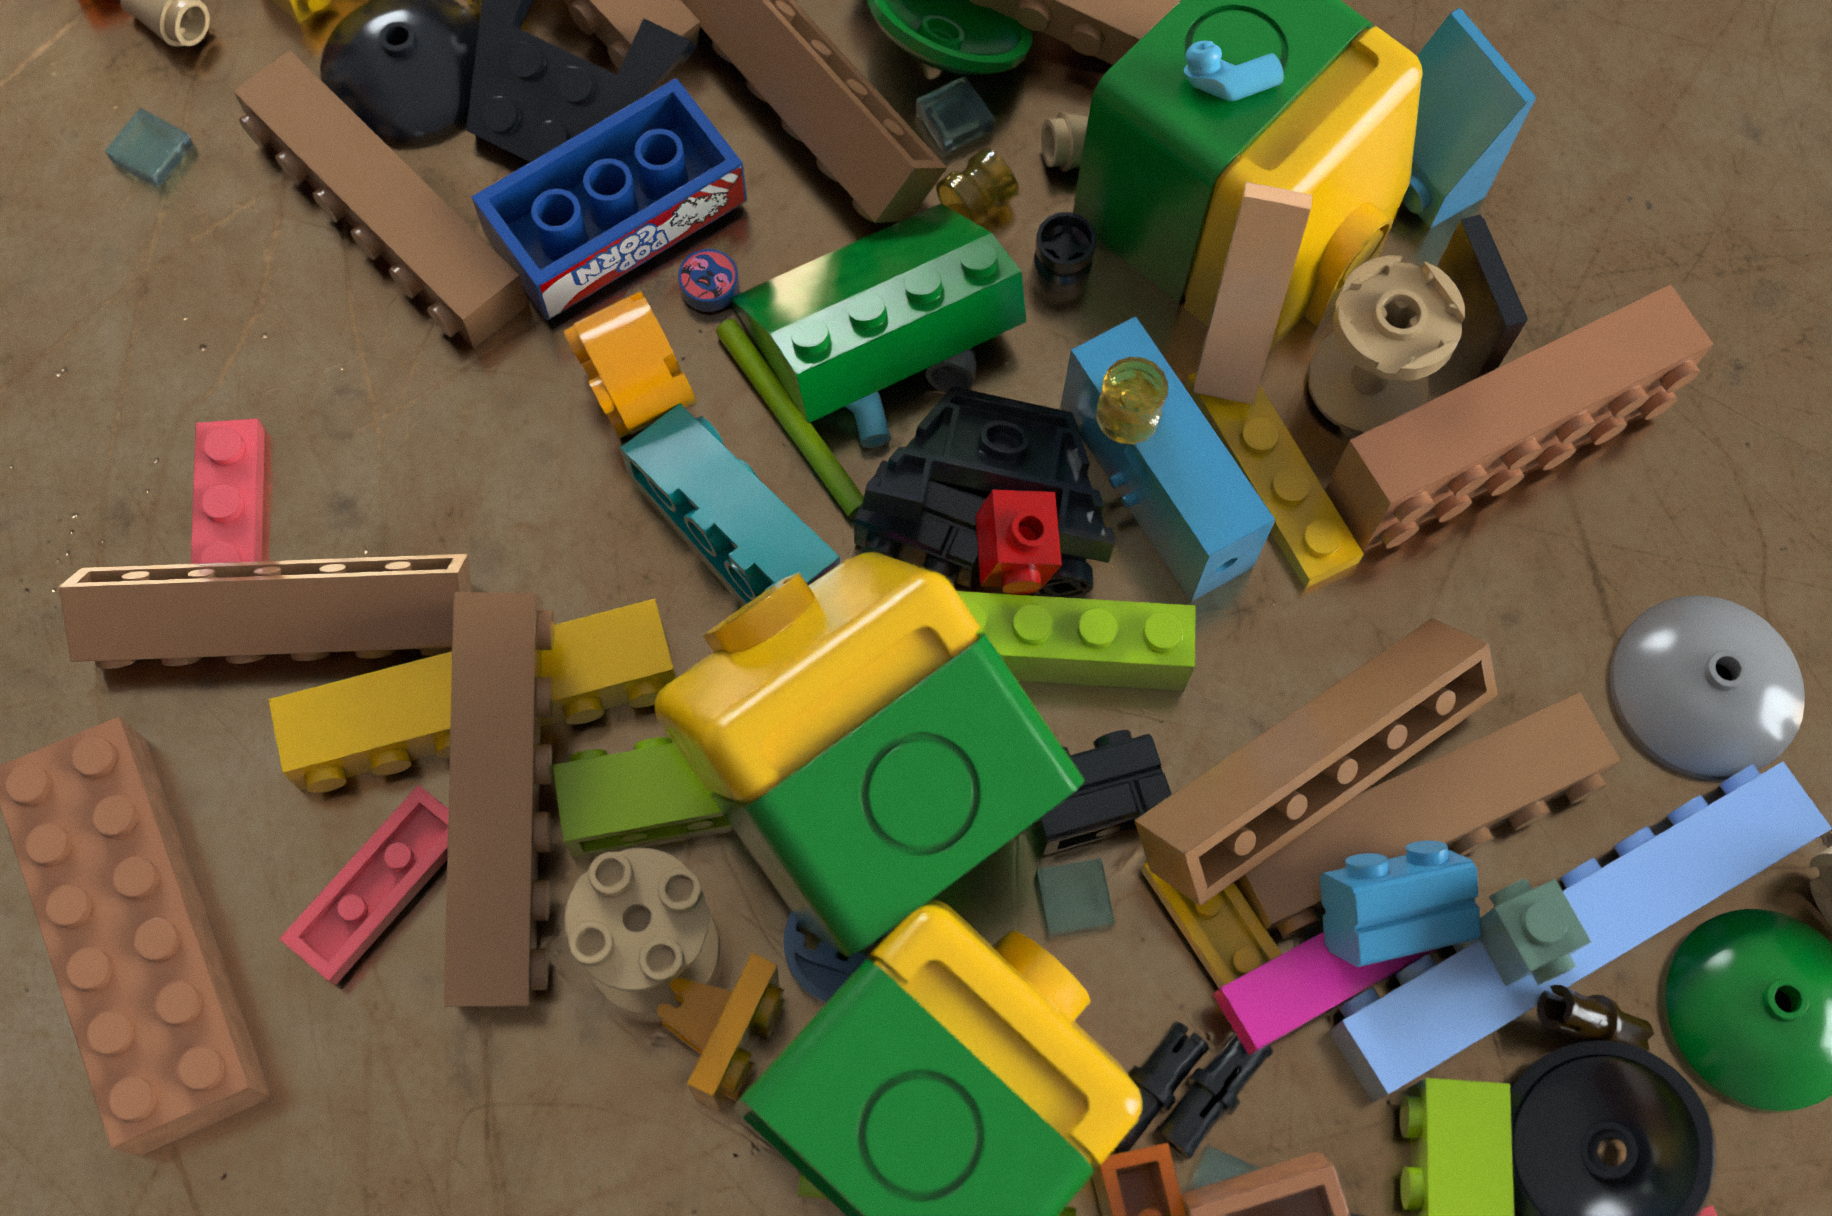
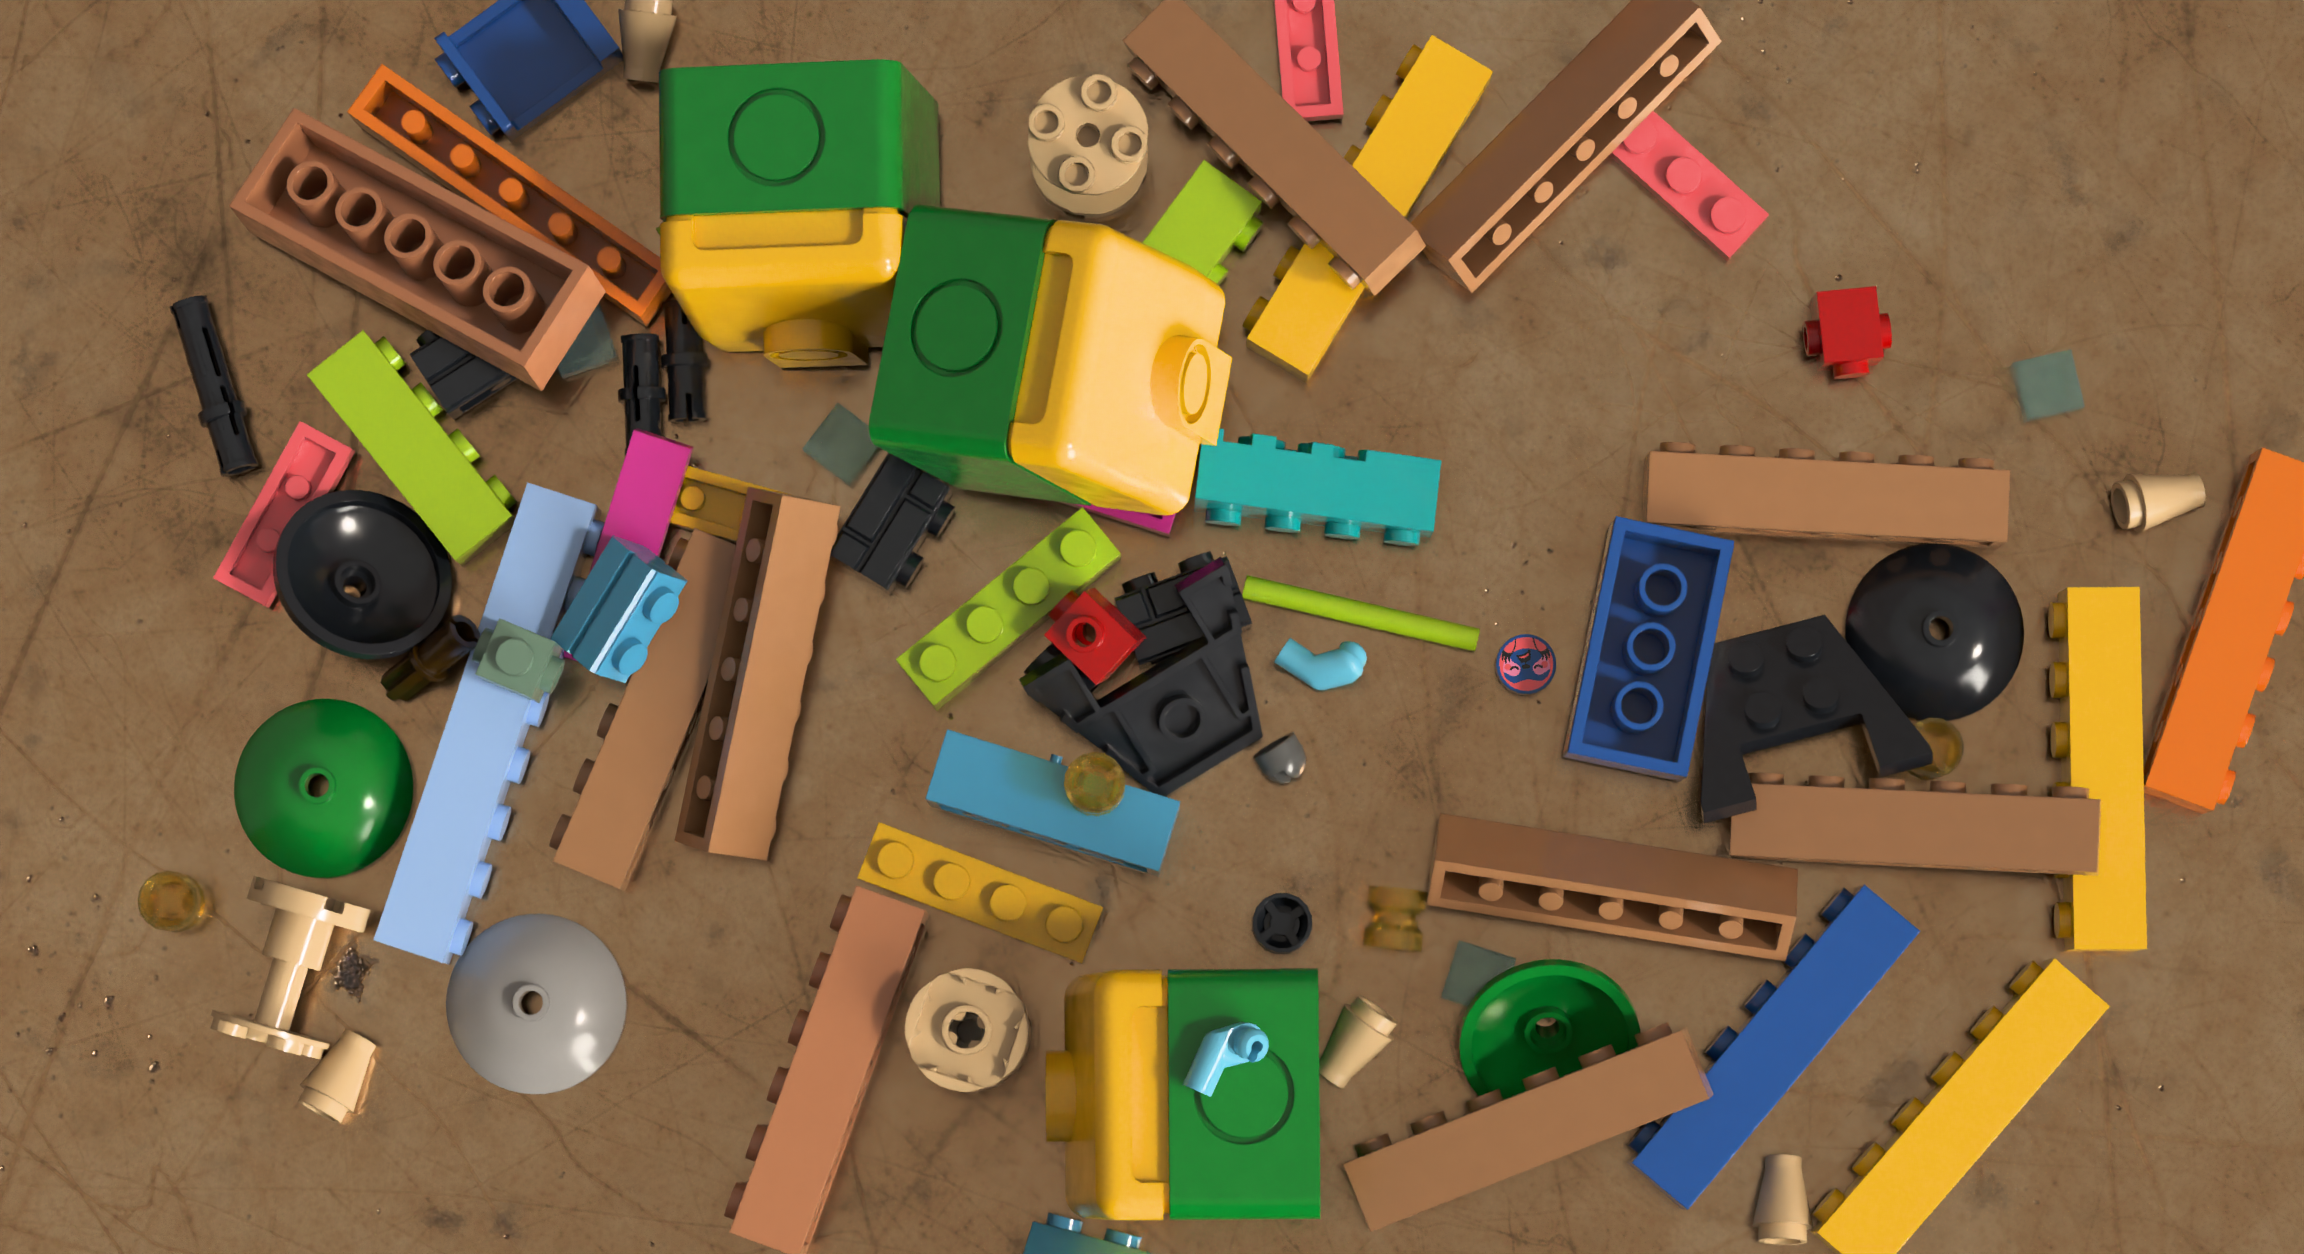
camera: 140 degrees right, 15 degrees up
light orange brick [563,291,698,438] -> none
light orange plate [657,953,785,1111] -> none
green slope [731,203,1027,423] -> none
light nougat tile [1193,182,1313,404] -> none
black tile [1437,214,1528,380] -> none
none -> red brick [1803,286,1892,379]

